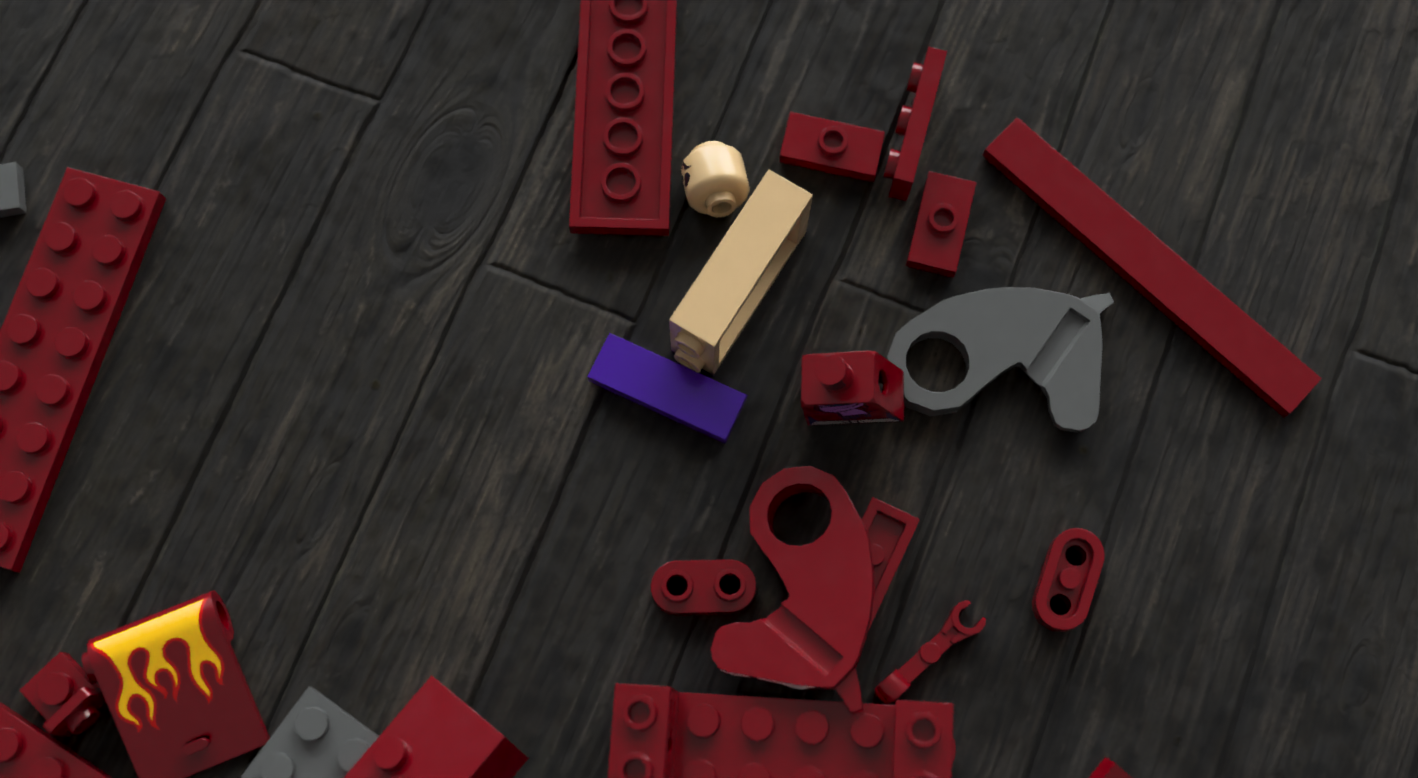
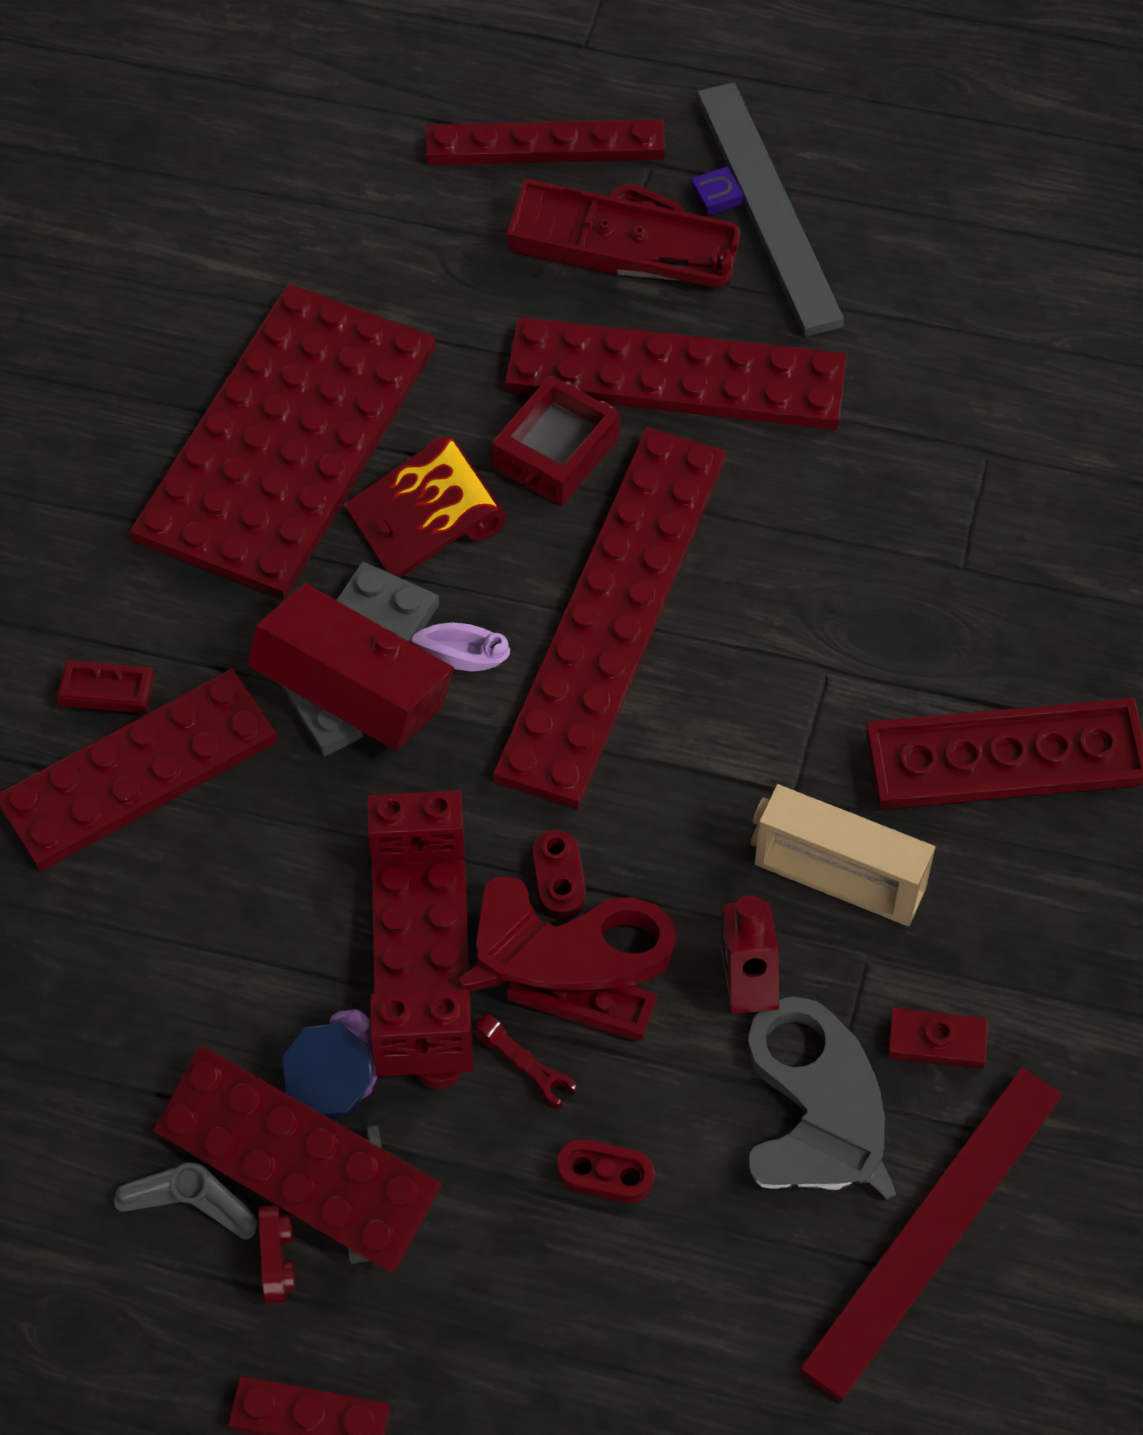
camera: 85 degrees right, 15 degrees down
dark red bracket [19,651,106,737] -> none
dark purple tile [587,333,747,444] -> none
tan head [681,141,750,217] -> none
dark red plate [779,112,885,182] -> none
dark red plate [883,46,947,202] -> none
none -> lavender arm [412,622,510,672]
none -> dark red window [492,374,620,507]
none -> dark red plate [493,427,727,810]

